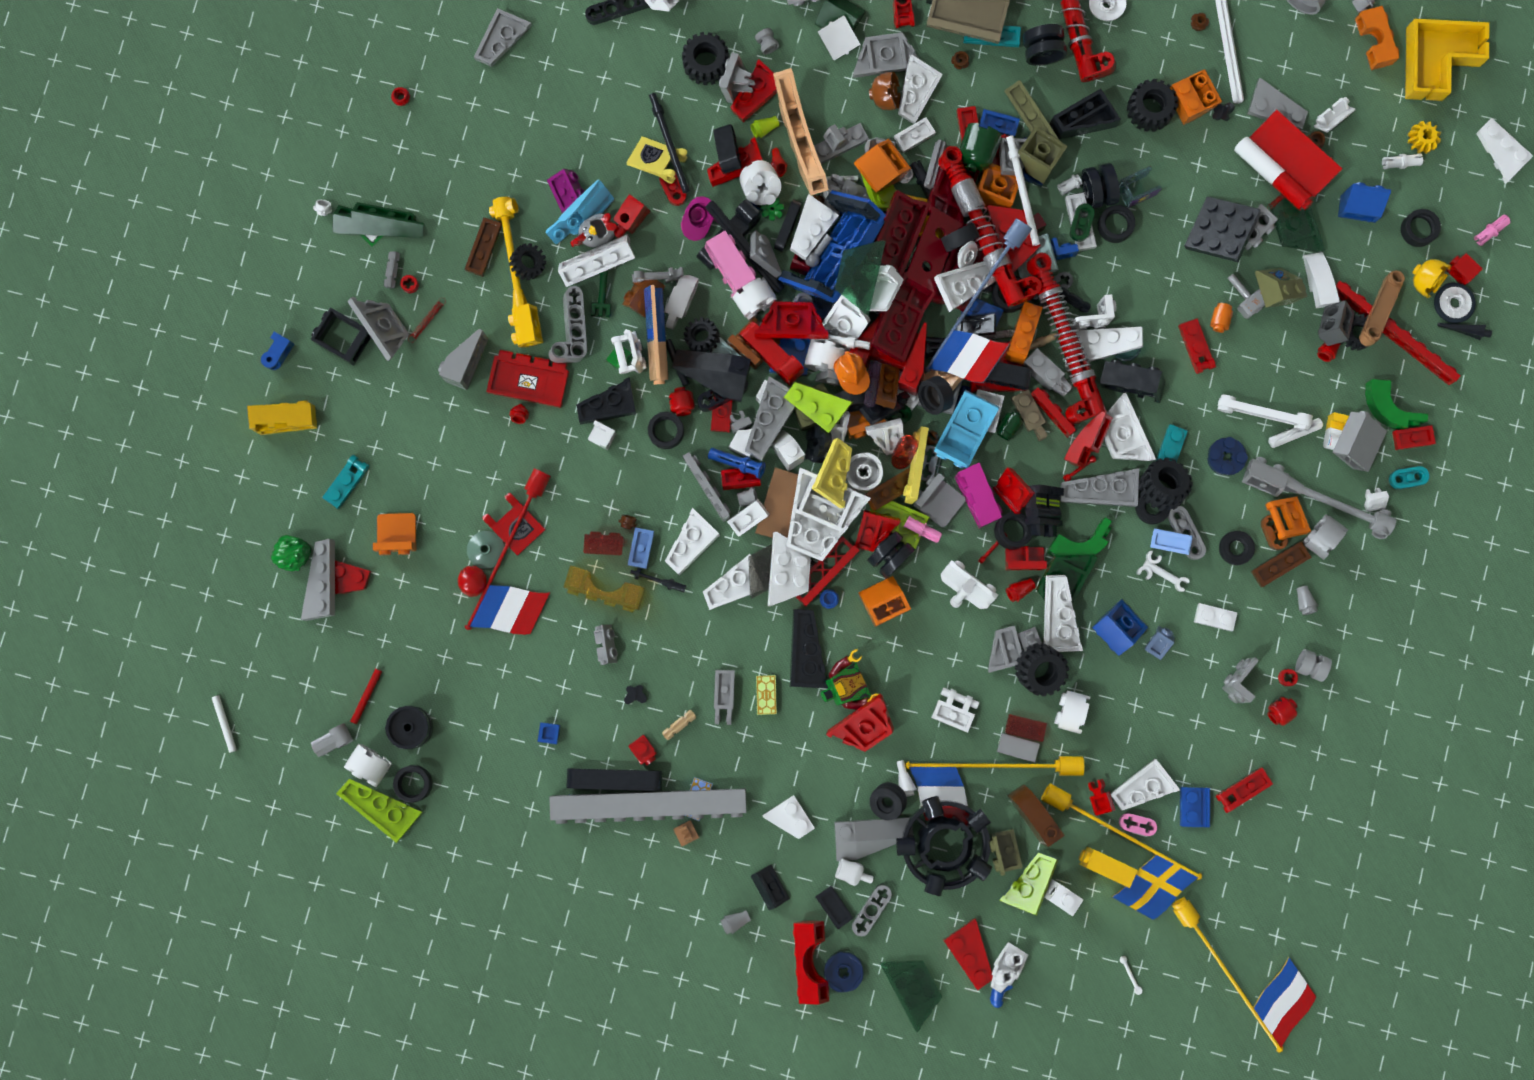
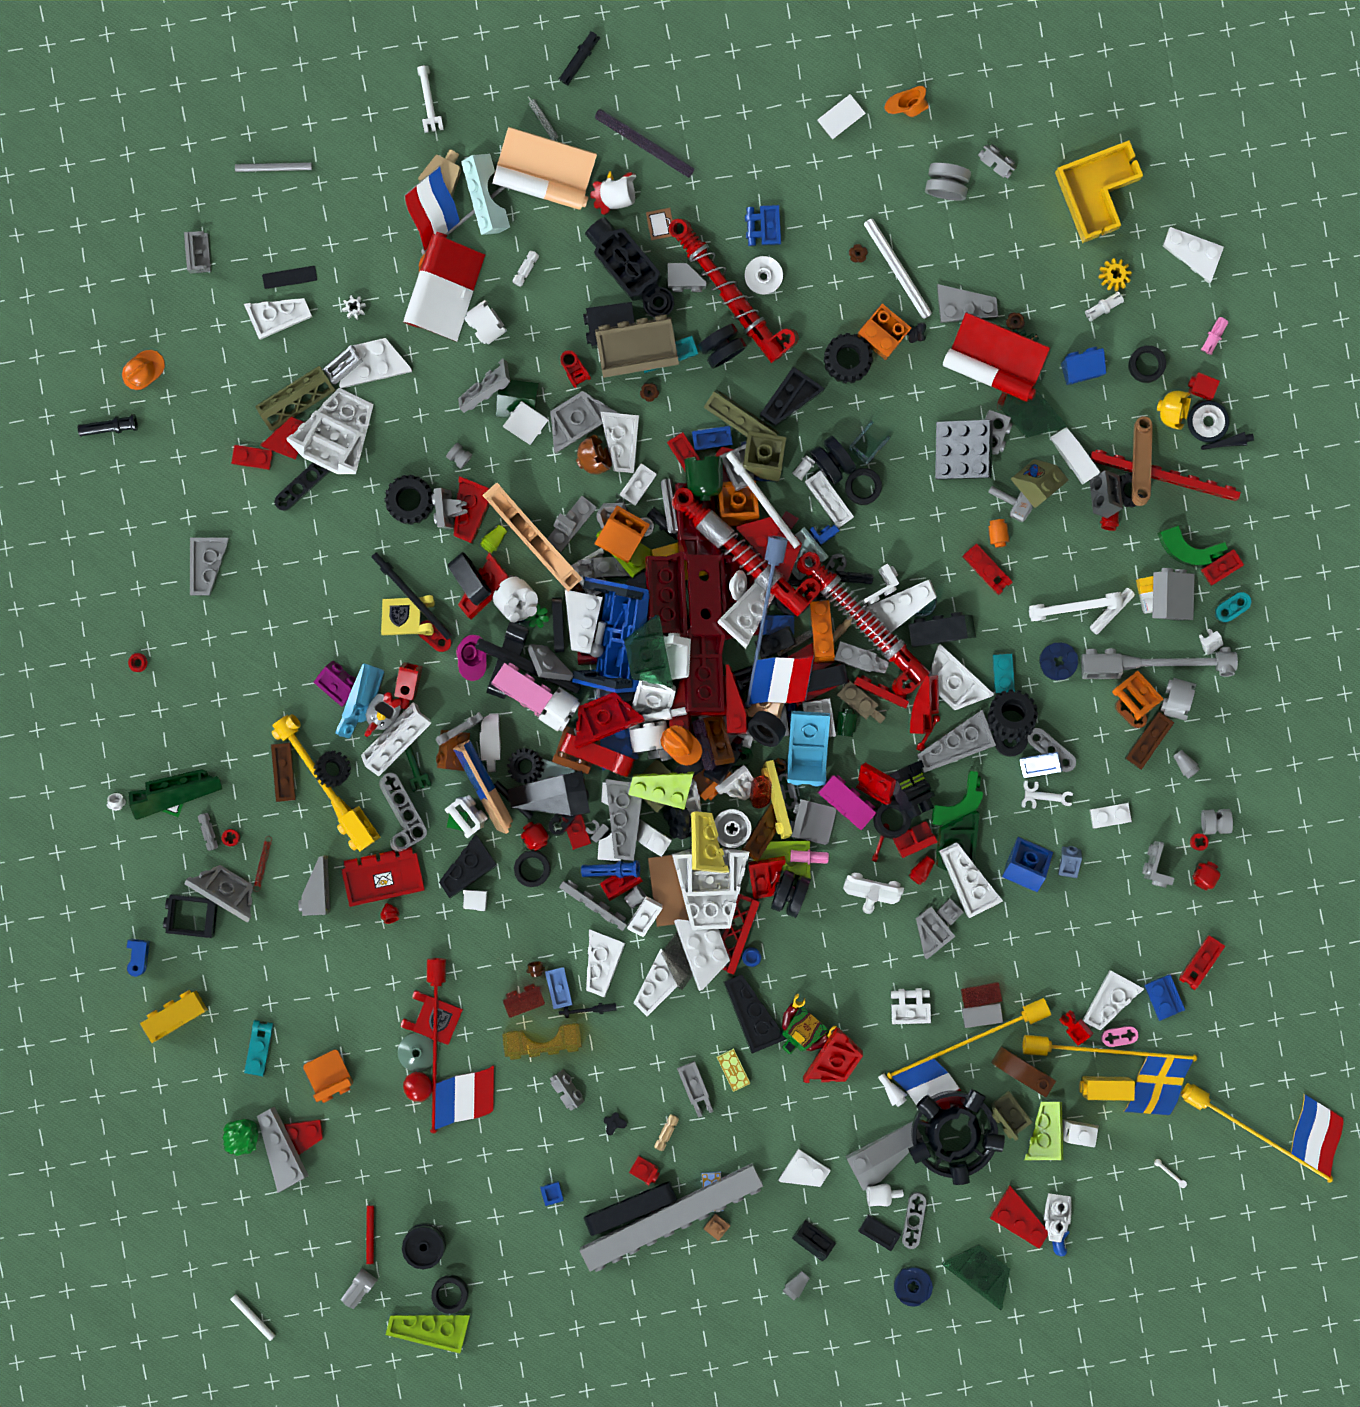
camera: 30 degrees left, 5 degrees up
white brick [344,744,392,787] -> none
red animal [770,147,787,178] -> none
red arch [793,921,829,1005] -> none
orange slope [858,576,911,627] -> none
black tyre [870,782,907,820] -> none
black tyre [941,223,980,252] -> none
black tyre [1015,643,1069,697] -> none
white brick [1054,690,1090,734] -> none
dark green plate [1070,203,1094,242] -> none
black tyre [1219,531,1255,565] -> none
white hinge [1314,97,1355,133] -> none
orange arch [1355,6,1399,70] -> none

